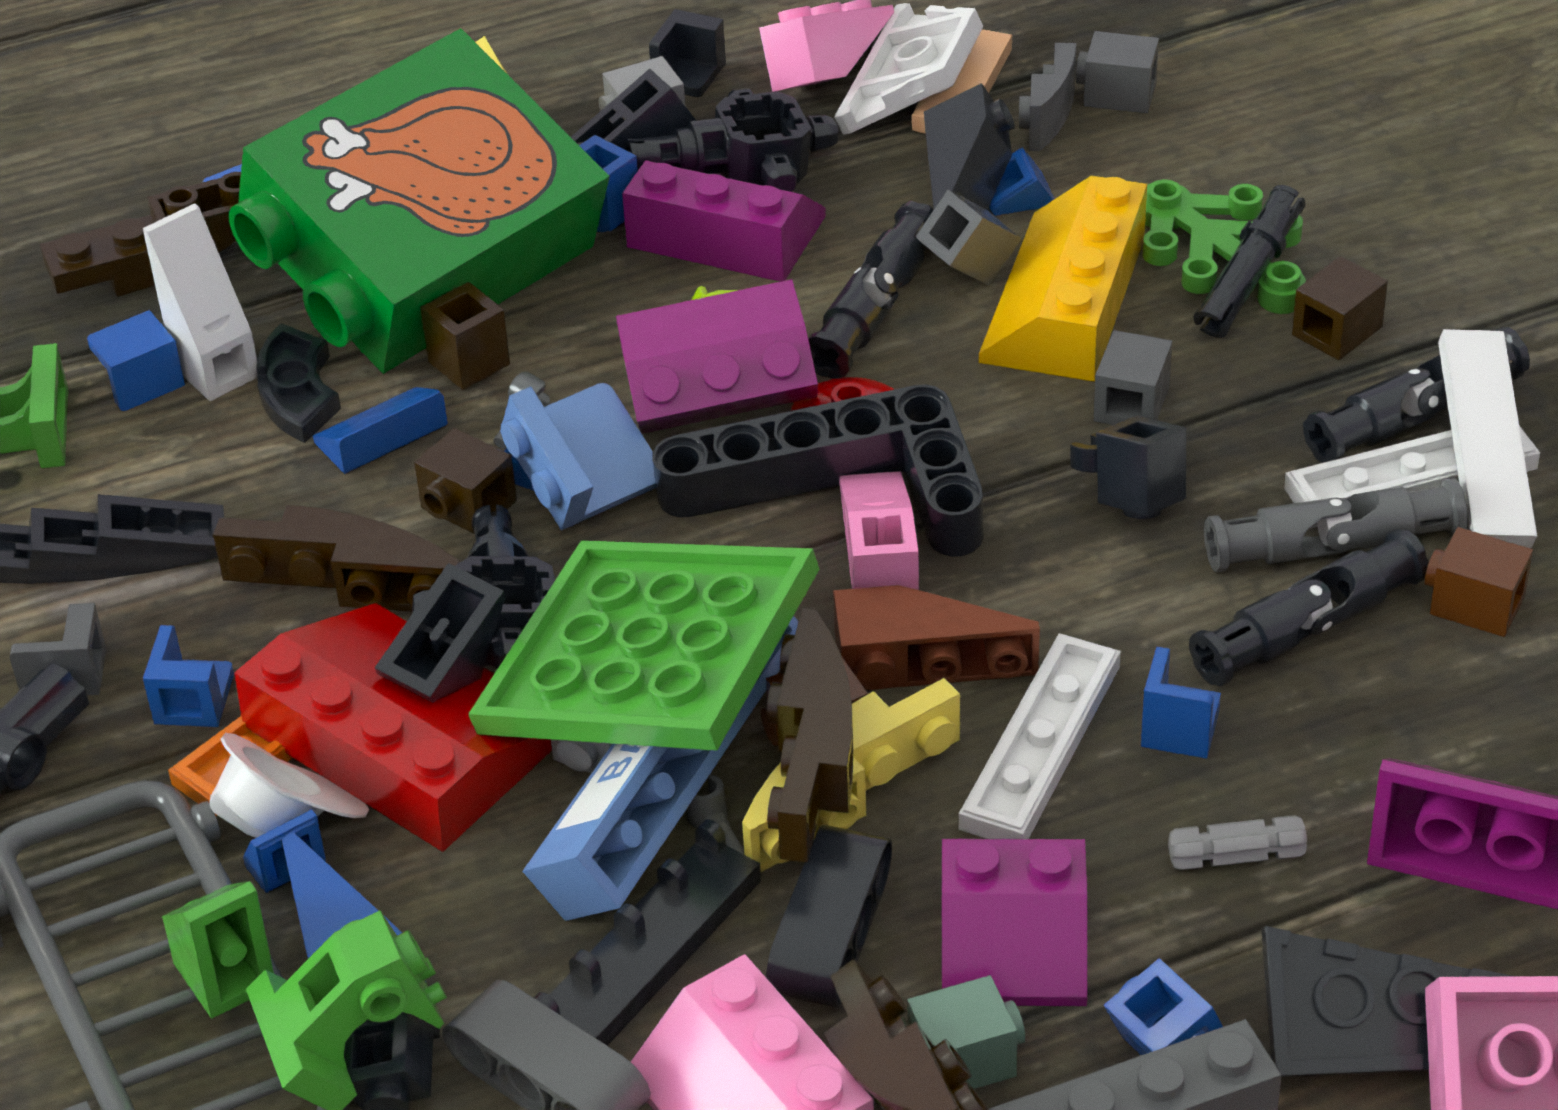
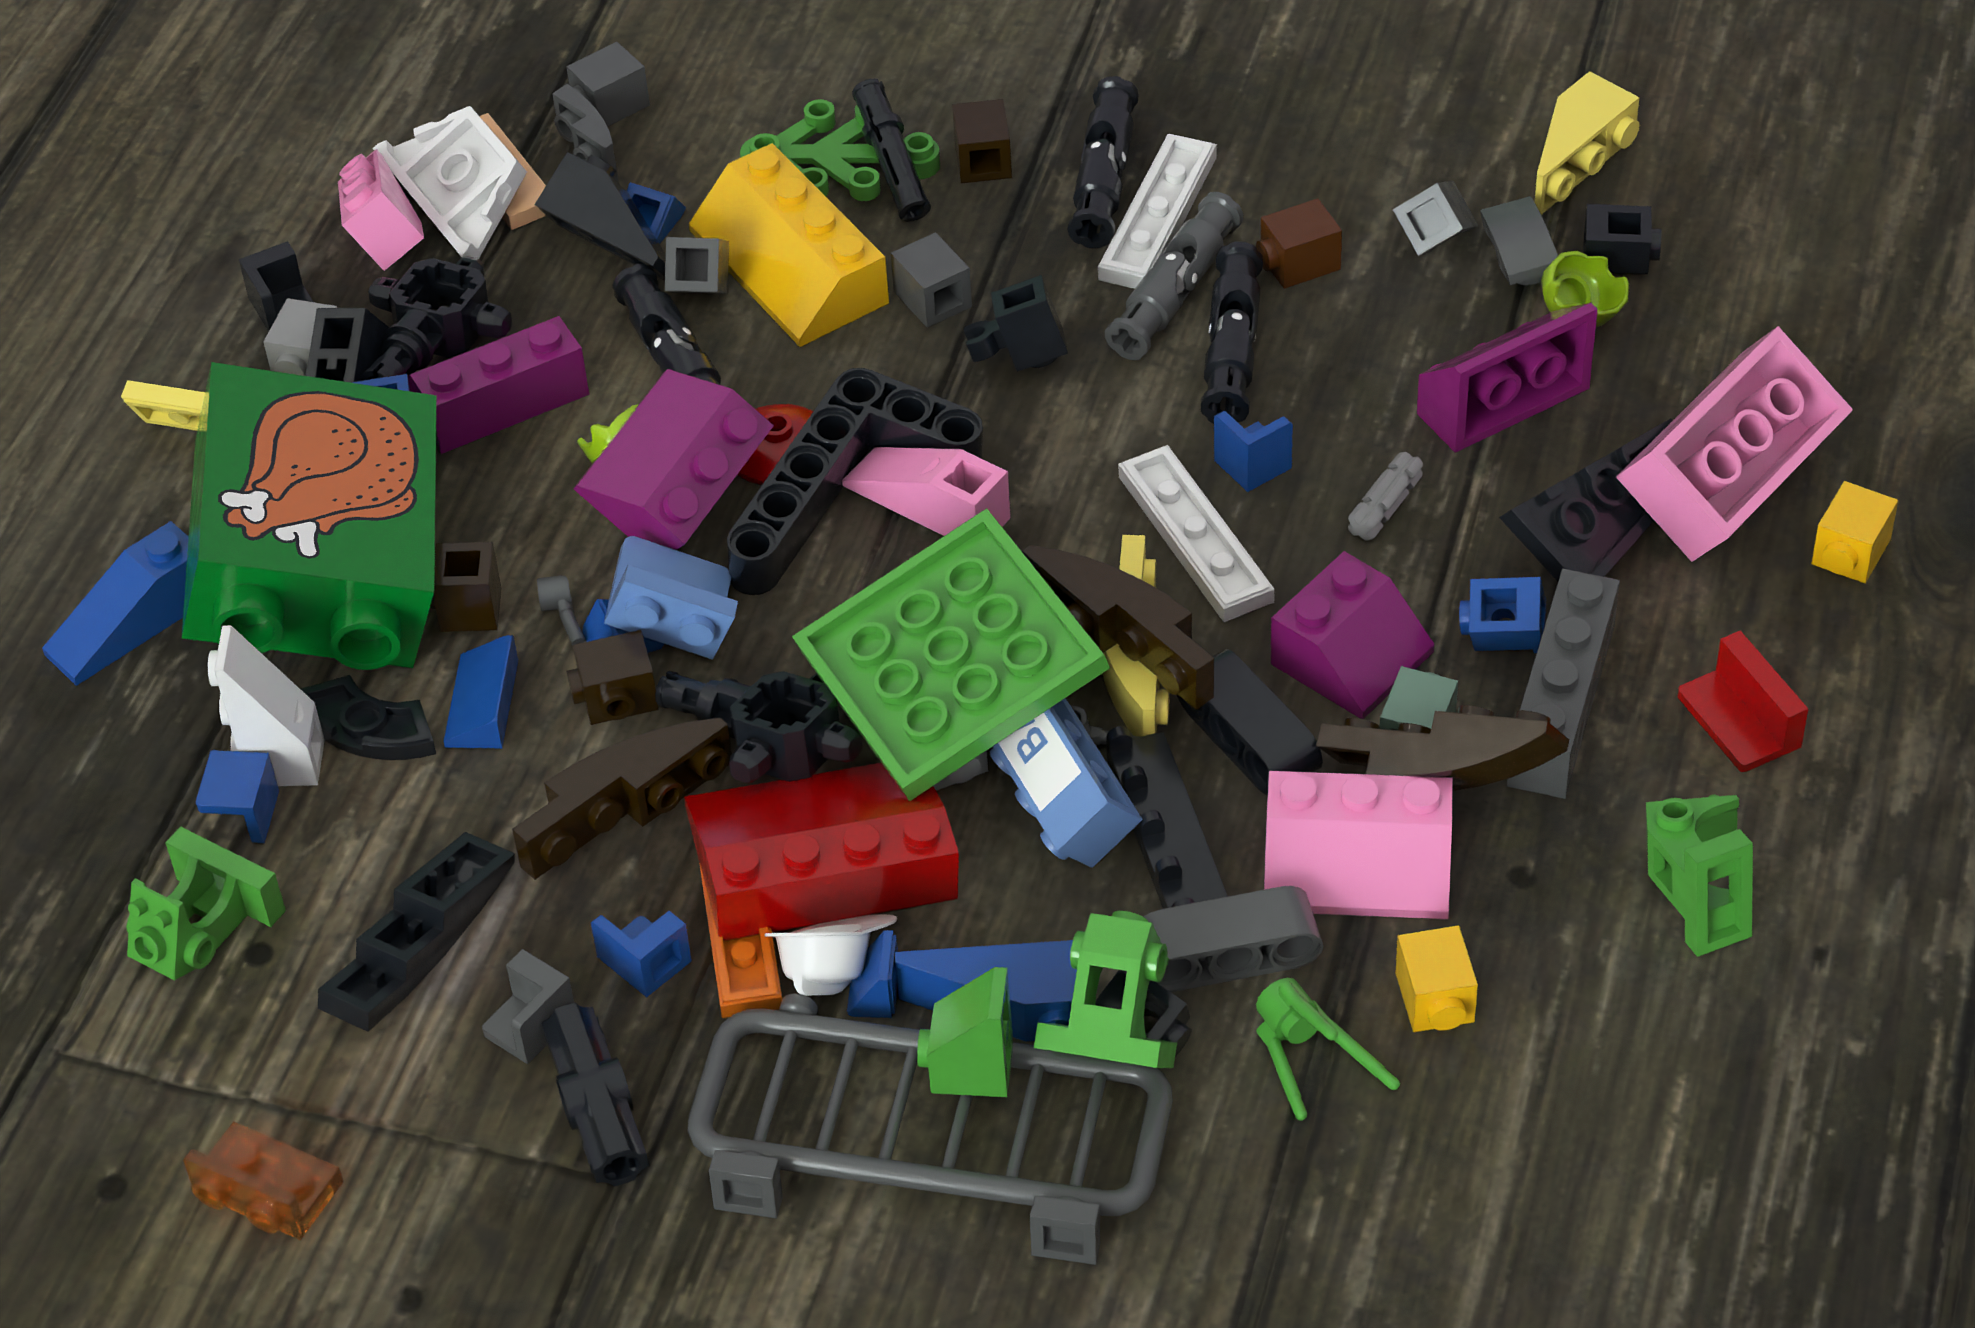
camera: 50 degrees left, 5 degrees up
dark brown slope [40,172,241,297] -> none
black slope [375,563,506,703] -> none
copper slope [833,585,1040,690] -> none
white tile [1438,329,1537,548] -> none

